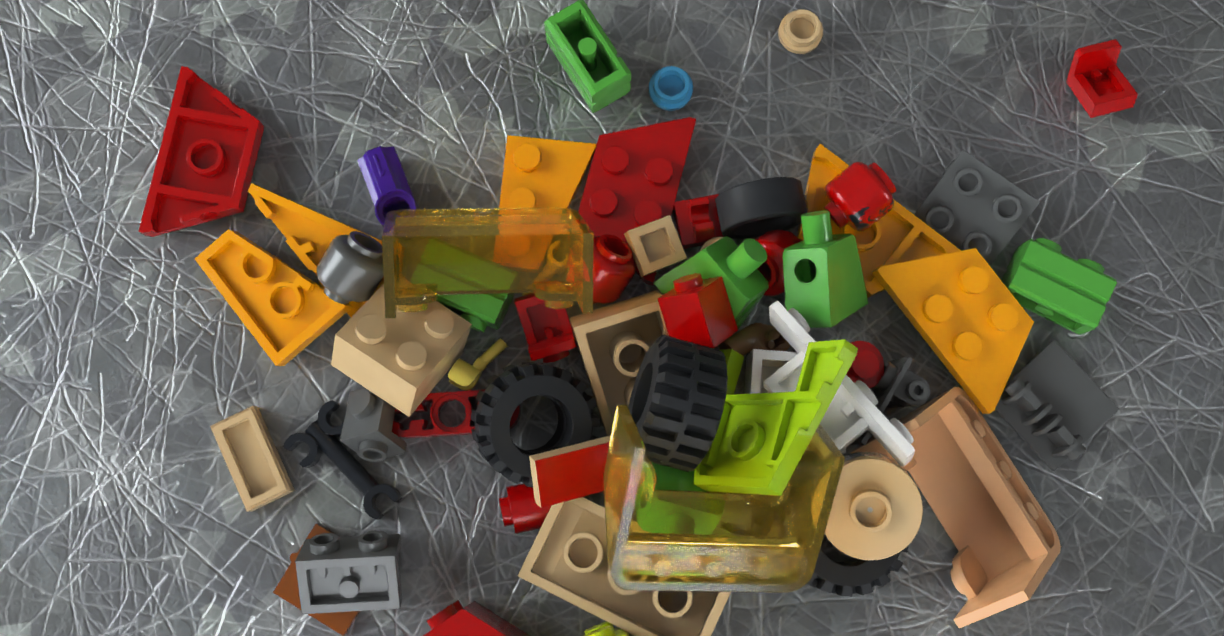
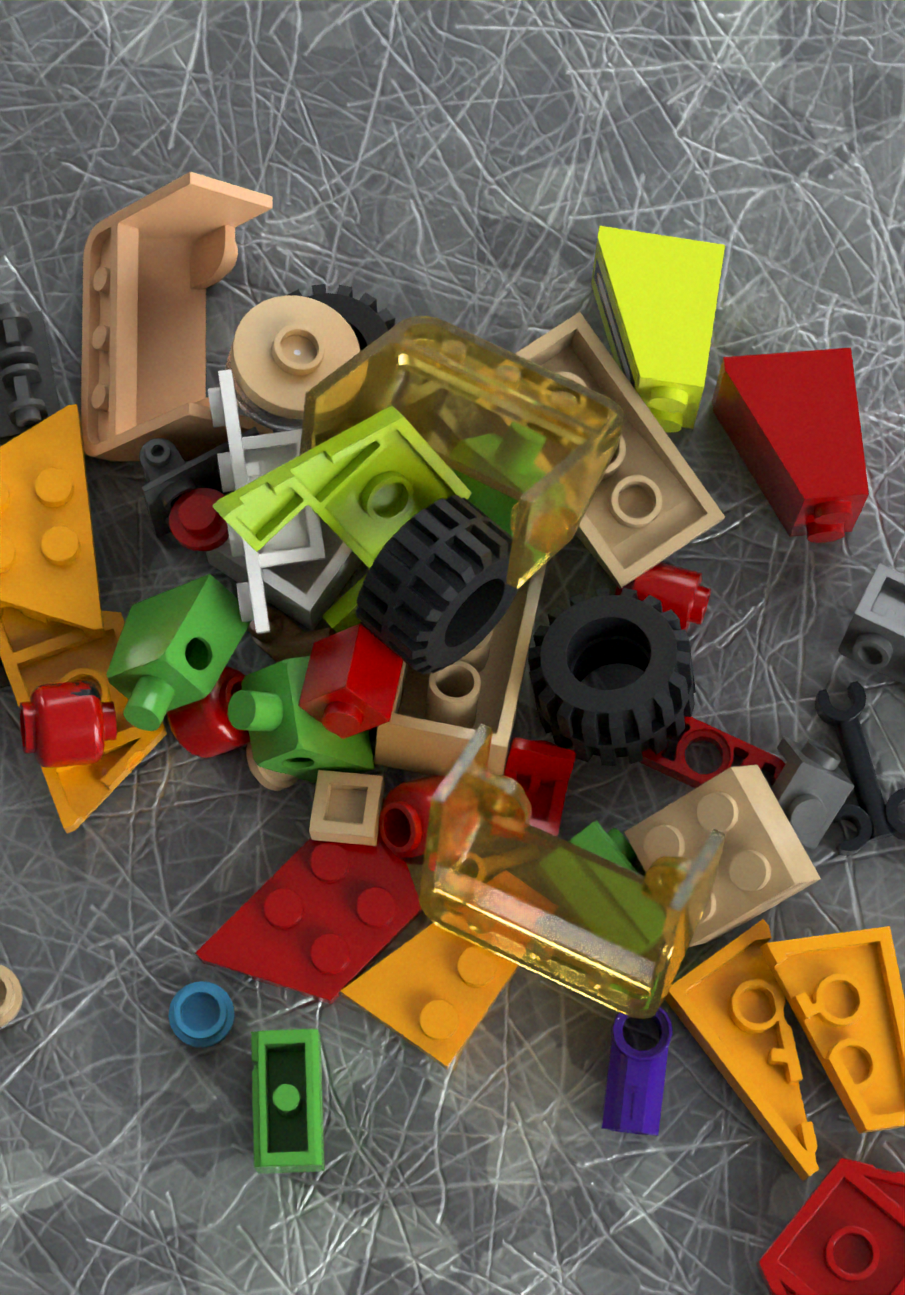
camera: 150 degrees left, 5 degrees down
dark grey head [316,231,388,304] -> none
light yellow hand [448,338,508,391] -> none
red tile [529,433,631,508] -> none
red tile [673,194,724,249] -> none
black tyre [715,177,807,239] -> none

